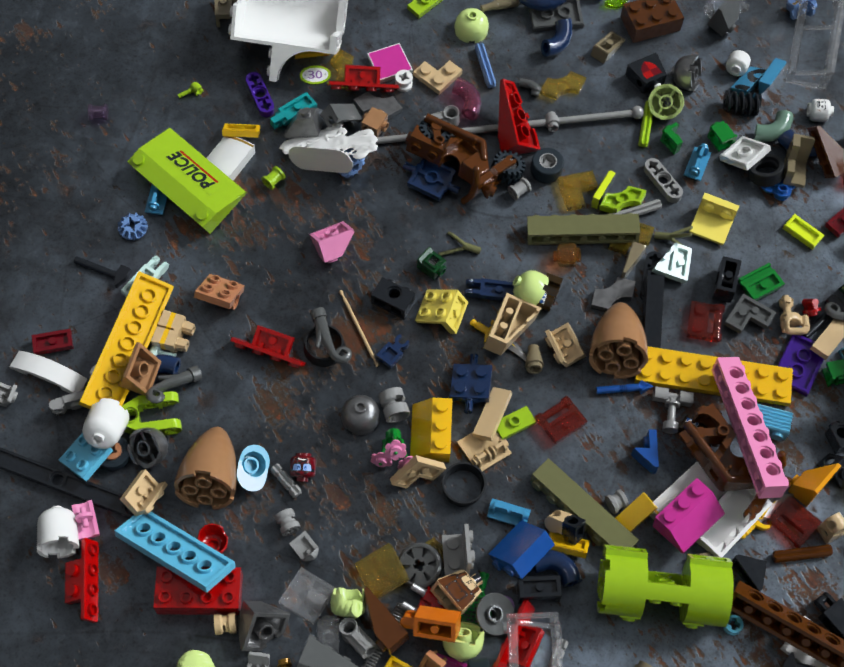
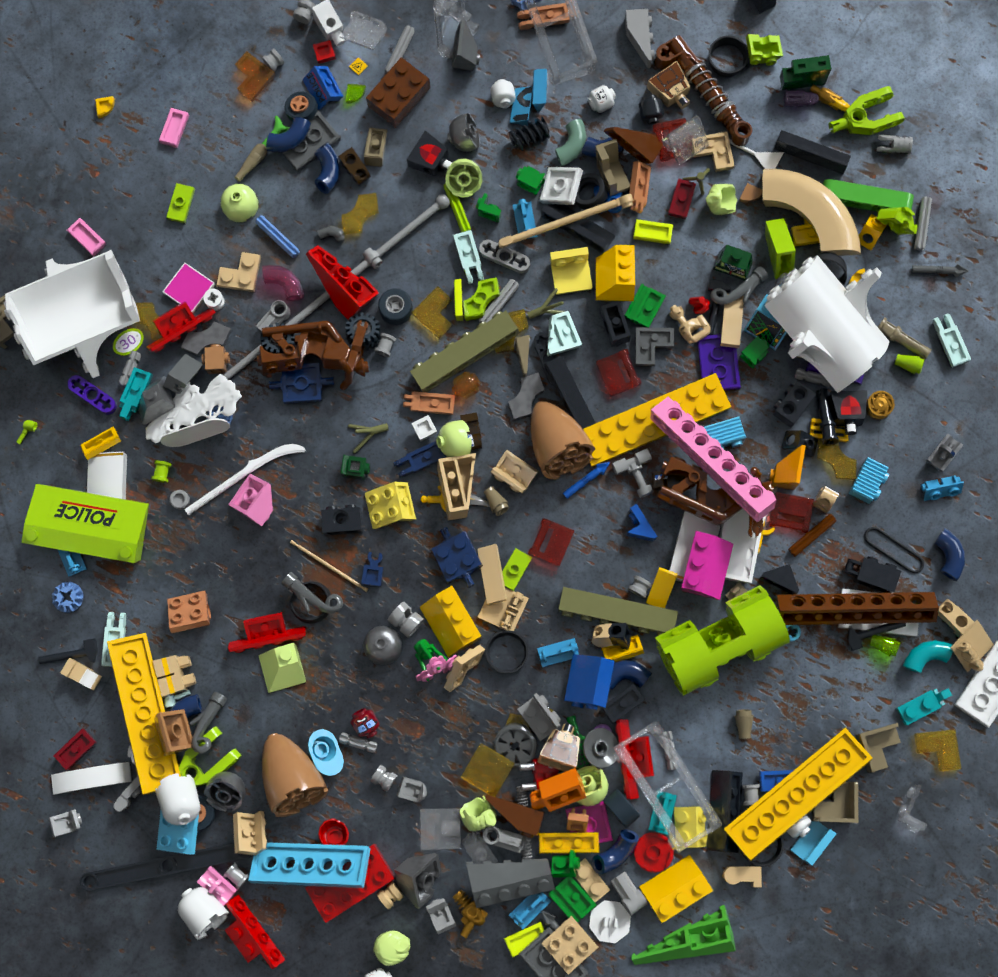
camera: 25 degrees left, 15 degrees up
none -> tan leg [60,658,102,690]
none -> light grey axle [118,351,141,387]
none -> light grey tile [170,490,190,510]
none -> white piece [185,444,306,515]
none -> light grey bush [223,863,249,890]
none -> yellowish green slope [258,643,306,693]
none -> dark brown leg [338,147,371,186]
none -> nougat hinge [403,391,455,415]
none -> white tile [411,415,437,442]
none -> light aqua hinge [453,230,484,284]
none -> tan hinge [498,194,634,248]
none -> nougat hinge [517,3,570,30]
none -> black panel [541,204,615,254]
none -> yellow slope [596,245,635,301]
none -> nougat hinge [629,161,651,213]

